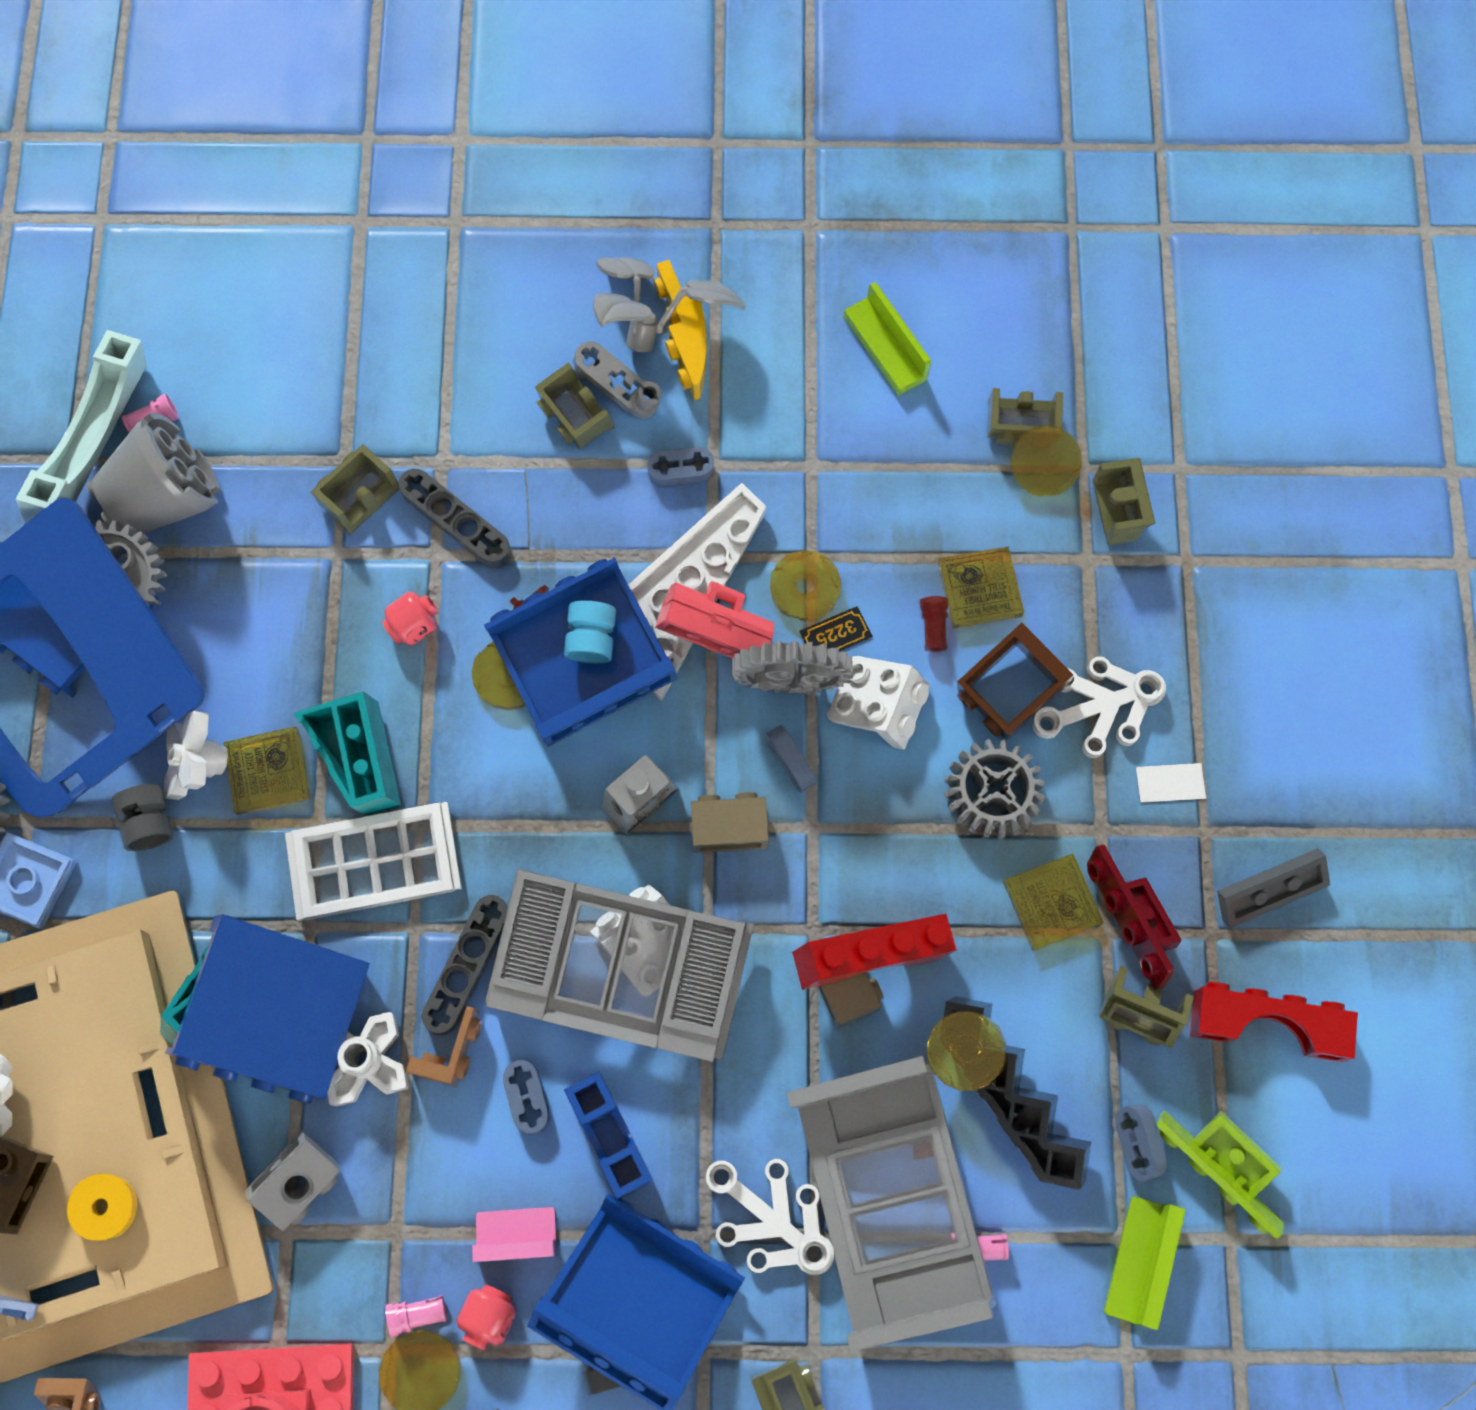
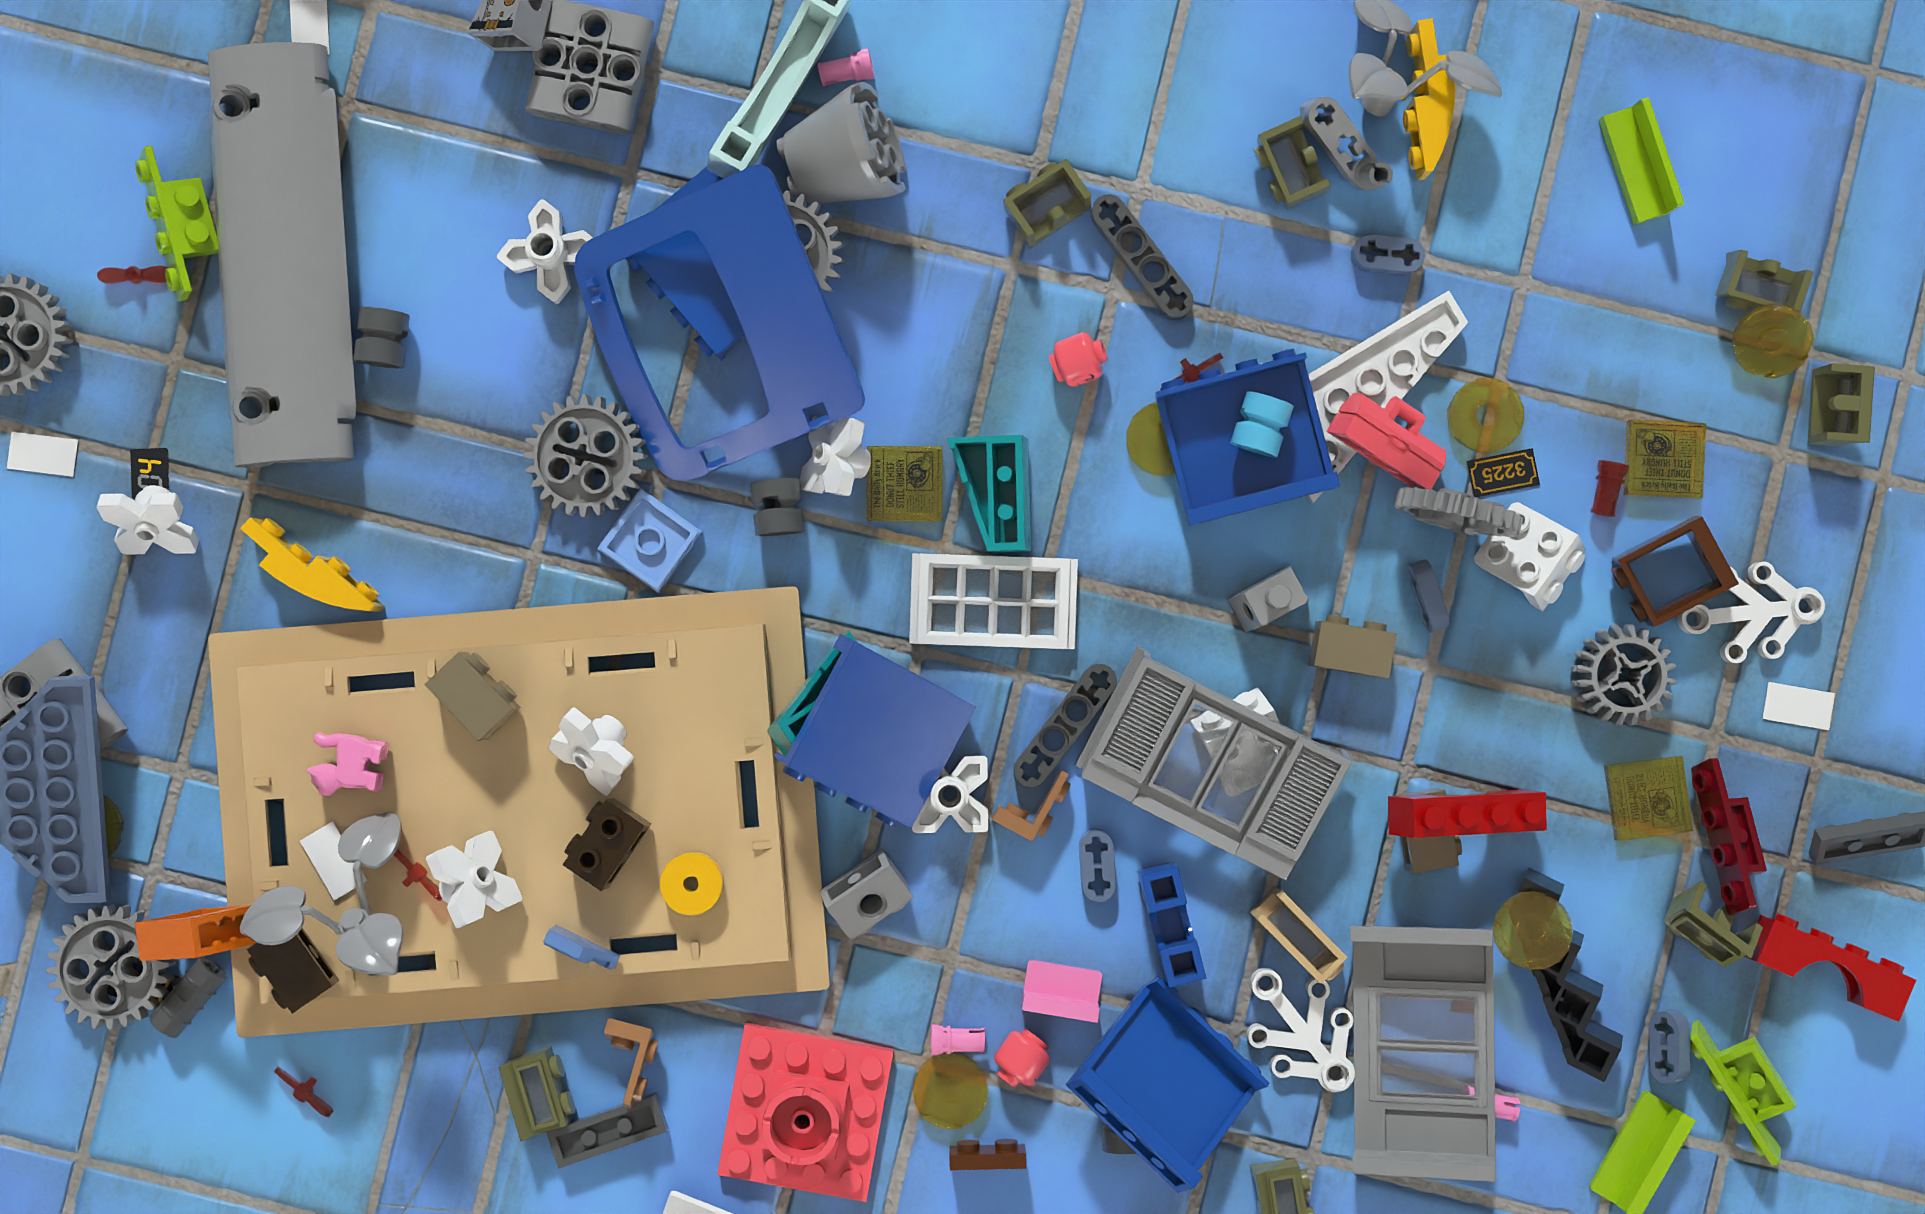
camera: 15 degrees right, 15 degrees up
none -> window [1250,886,1348,984]

